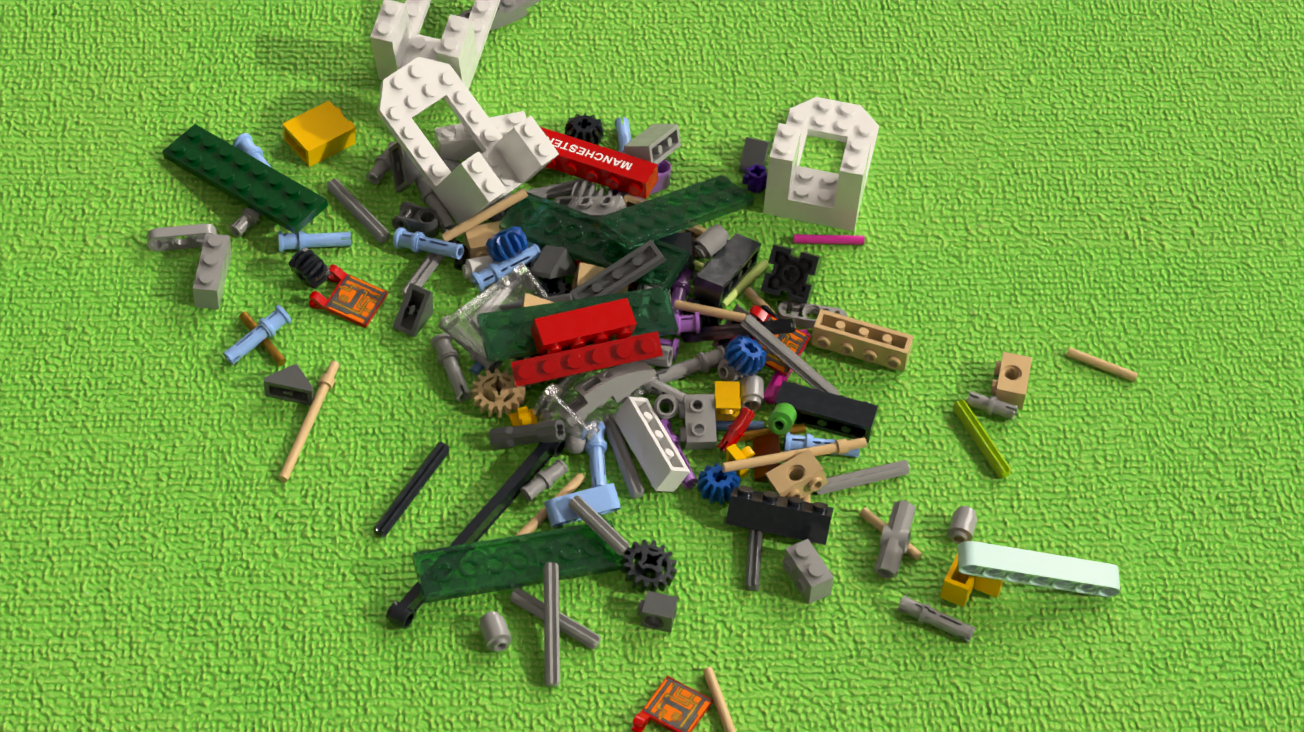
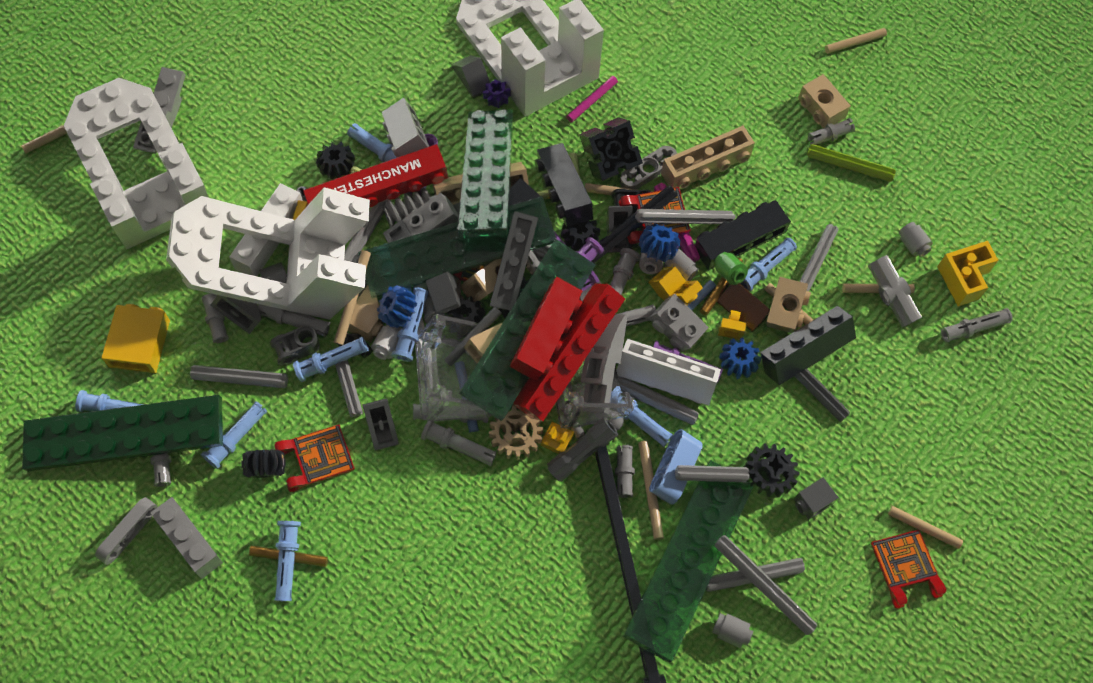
camera: 45 degrees left, 15 degrees up
dark grey slope [264,364,314,406] -> none
tan bar [278,361,340,482] -> none
black axle [373,442,449,538] -> none
light grey brick [652,394,679,420] -> none
tan bar [674,300,746,323] -> none
light grey brick [694,224,729,259] -> none
red axle [716,407,755,453] -> none
tan bar [722,438,867,473] -> none
light grey brick [783,539,834,604] -> none
light aqua beam [957,541,1121,597] -> none

